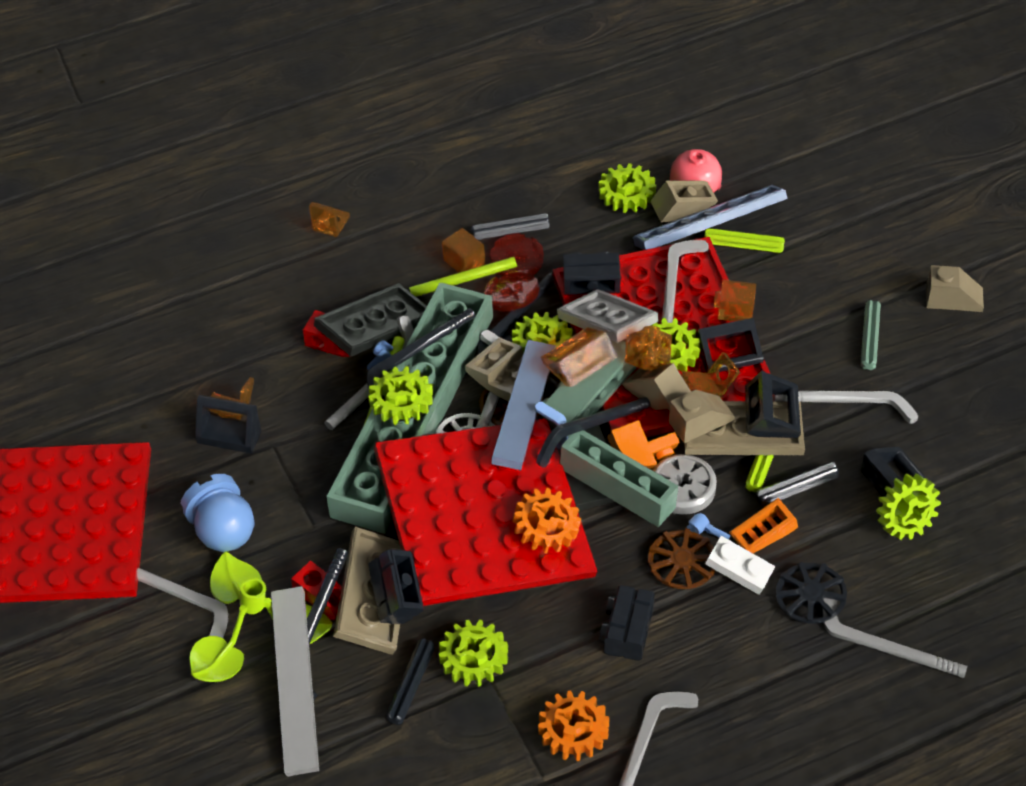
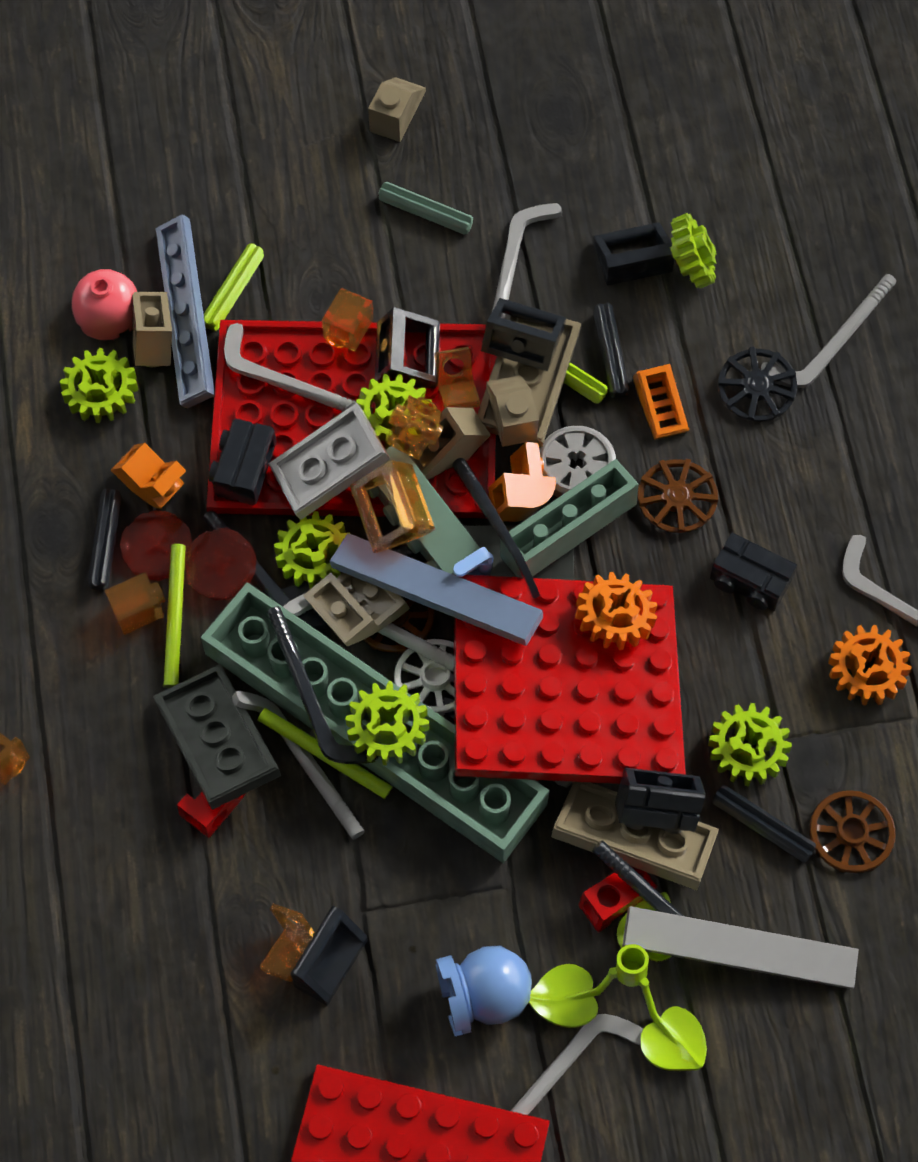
camera: 75 degrees left, 15 degrees up
medium blue hand [367,340,393,370] -> none
medium blue hand [687,513,731,540] -> none
white plate [705,536,775,595] -> none
none -> orange brick [111,443,186,508]
none -> reddish brown wheel [809,790,896,873]

